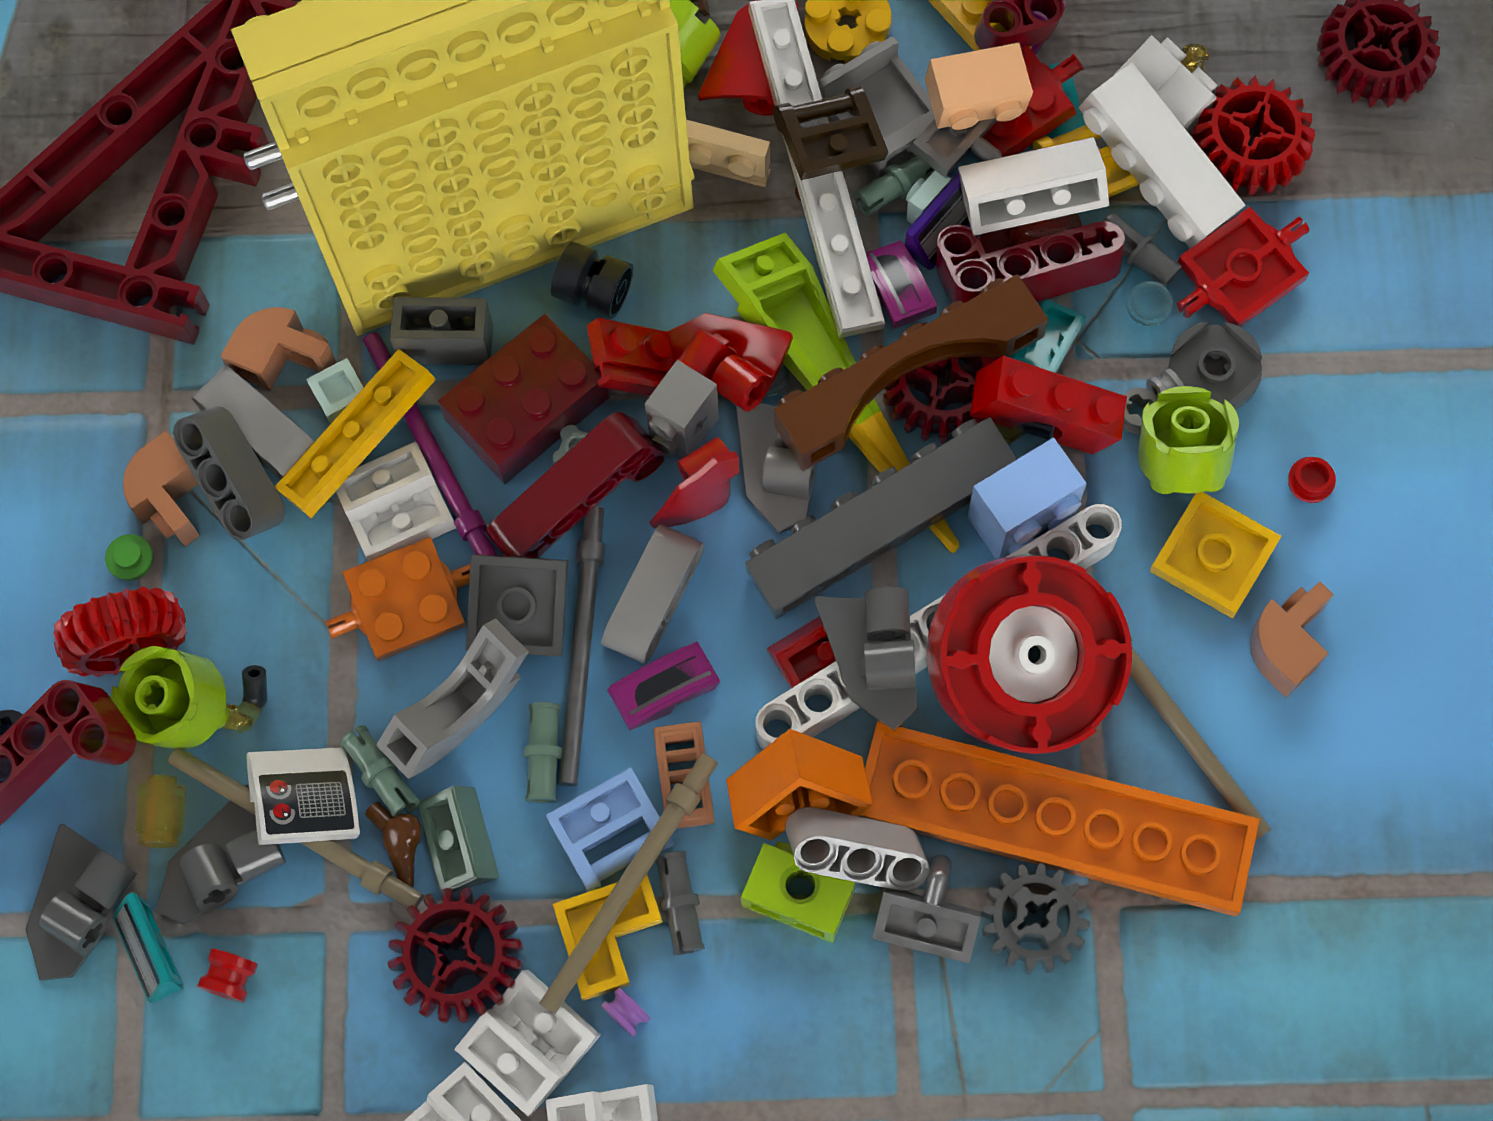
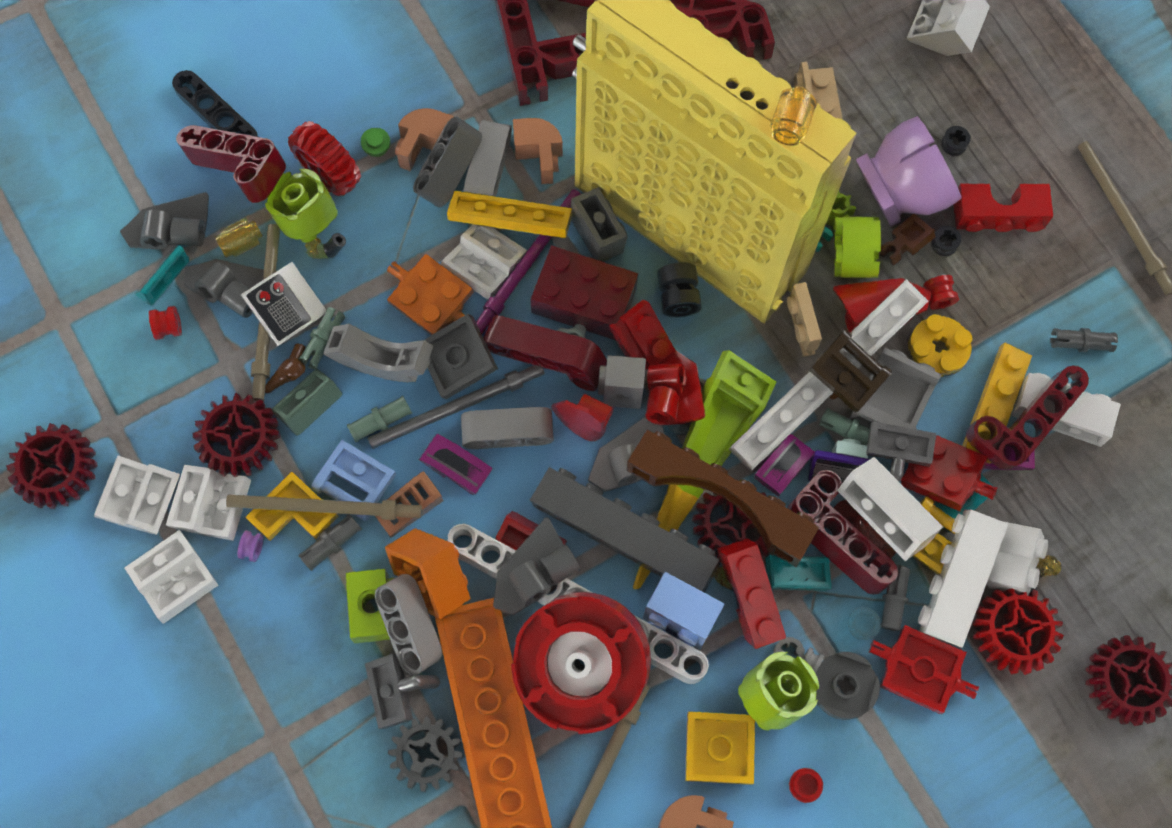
camera: 55 degrees right, 0 degrees up
light aqua plate [306,358,364,423] -> none
light nougat brick [924,43,1033,130] -> none

